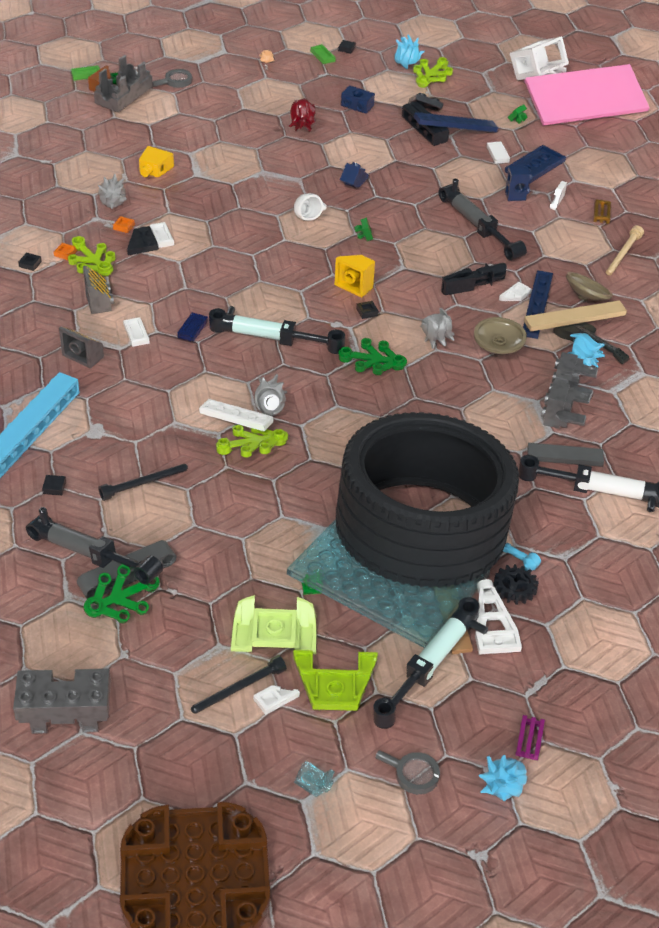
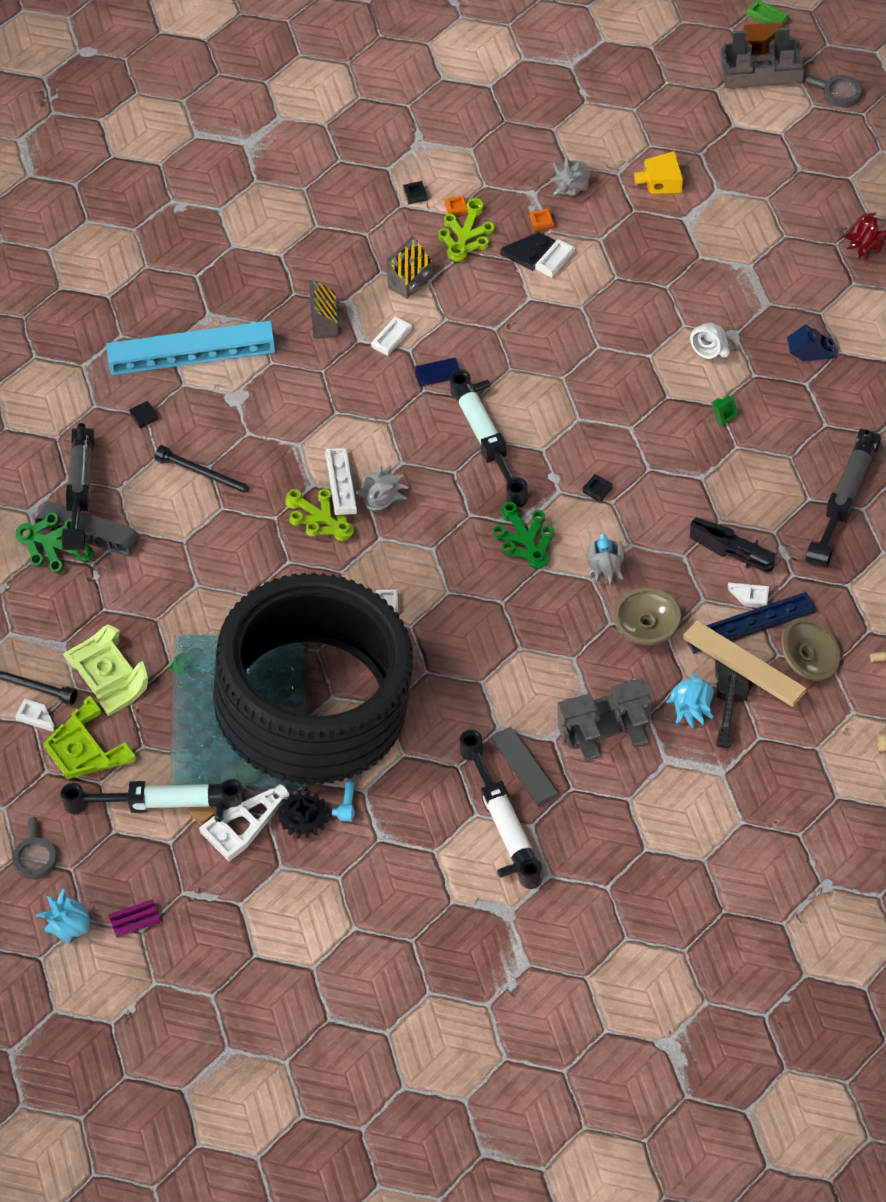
camera: 60 degrees right, 10 degrees up
yellow slope [334,255,375,298] -> none
none -> medium azure piece [596,534,613,553]

